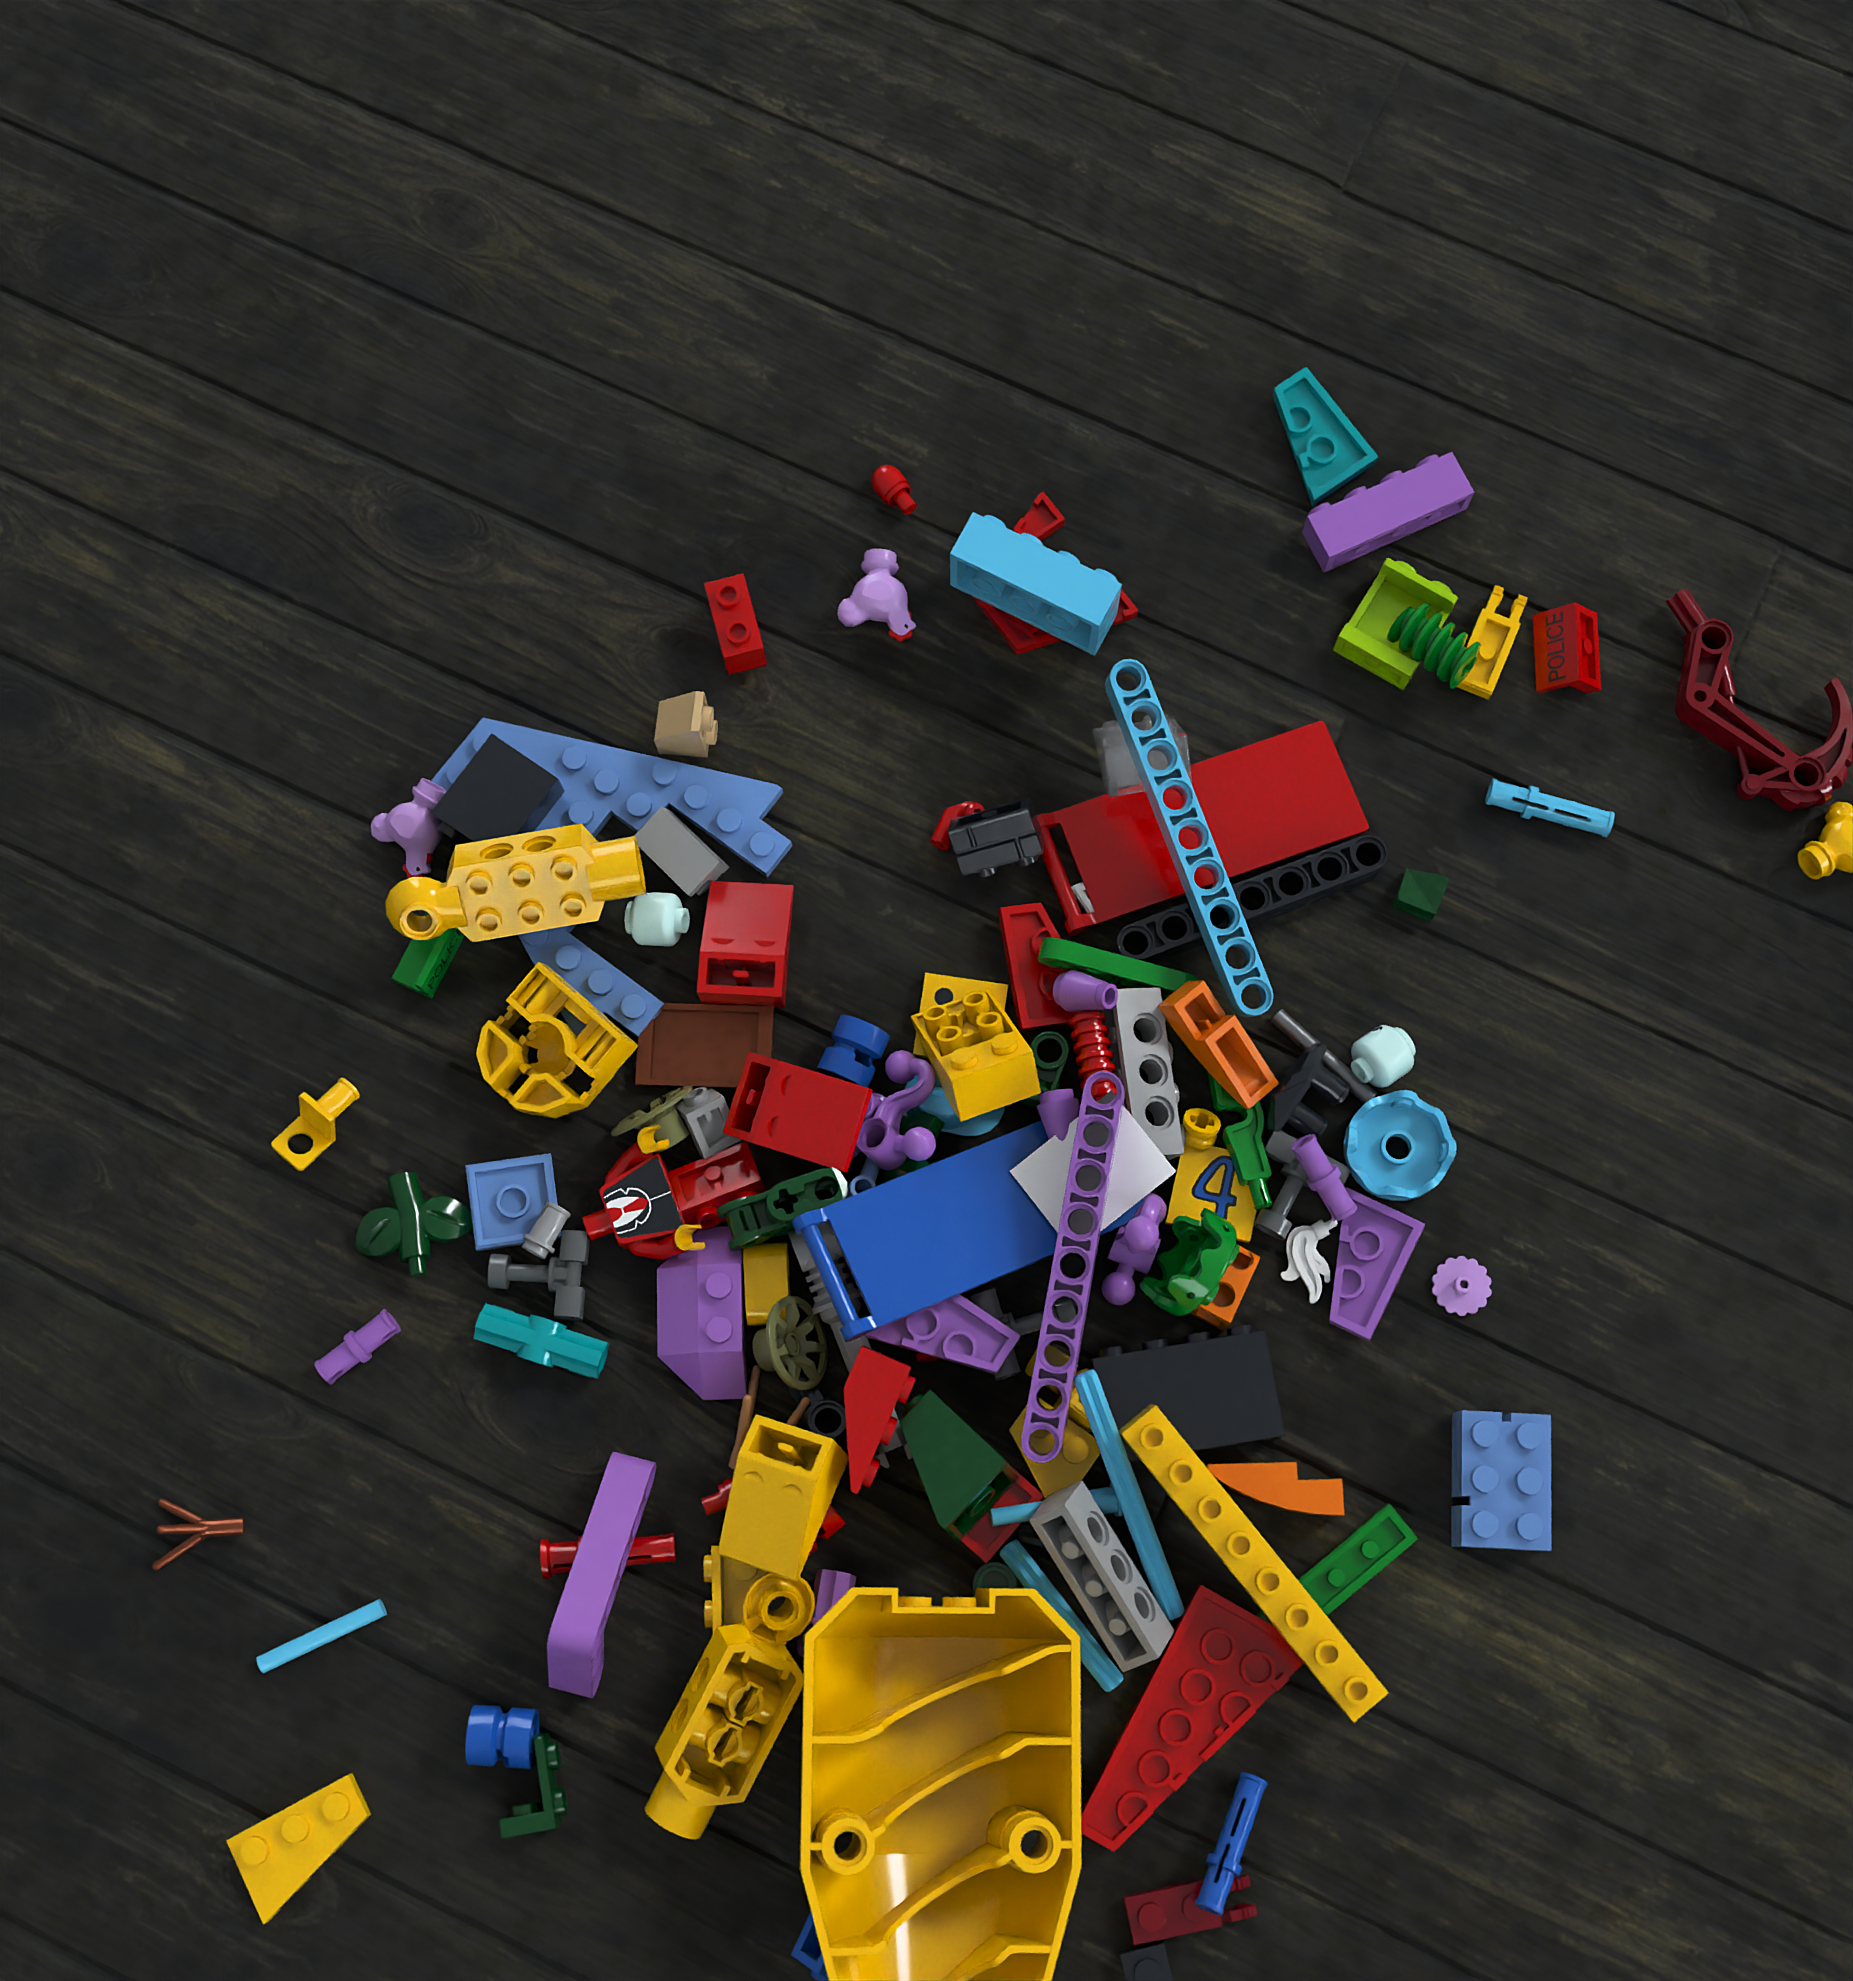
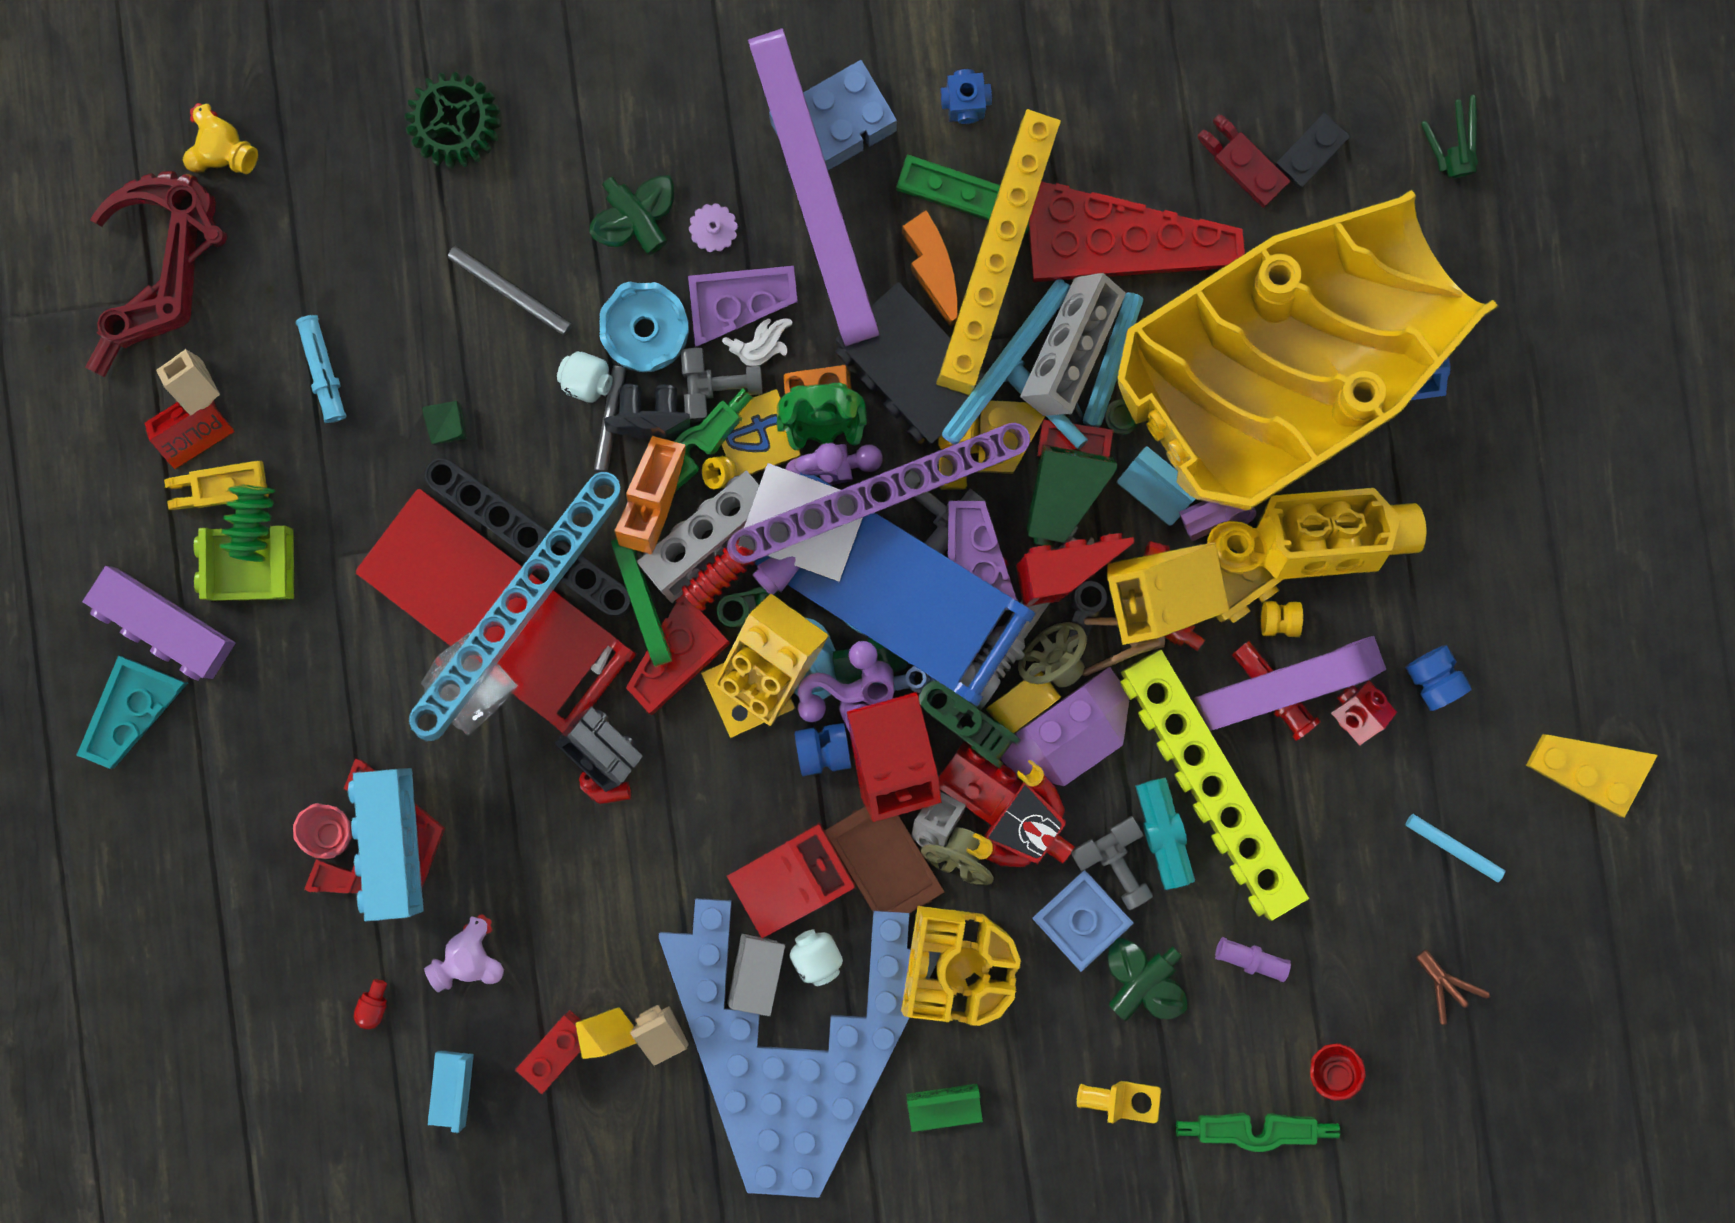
camera: 125 degrees left, 10 degrees up
lavender animal [371,778,447,878] -> none
yellow brick [385,823,646,942] -> none
black brick [431,733,565,844] -> none
dark green bracket [499,1733,568,1839] -> none
light grey pin [522,1201,571,1259] -> none
medium lavender cone [1053,970,1118,1012] -> none
blue pin [1195,1772,1268,1916] -> none
medium lavender pin [1290,1134,1358,1221] -> none
none -> tan slope [156,349,220,416]
none -> coral hair [293,803,352,859]
none -> dark green gear [405,71,501,169]
none -> medium azure panel [428,1051,474,1133]
none -> flat silver bar [448,246,572,336]
none -> yellow slope [576,1008,637,1059]
none -> dark green plant [589,175,674,256]
none -> medium lavender beam [748,28,880,346]
none -> blue brick [941,69,992,124]
none -> medium azure panel [1117,446,1195,526]
none -> neon yellow brick [1120,650,1309,920]
none -> green piece [1176,1113,1340,1152]
none -> yellow wheel [1261,601,1303,637]
none -> red hair [1310,1043,1365,1101]
none -> red brick [1331,680,1397,745]

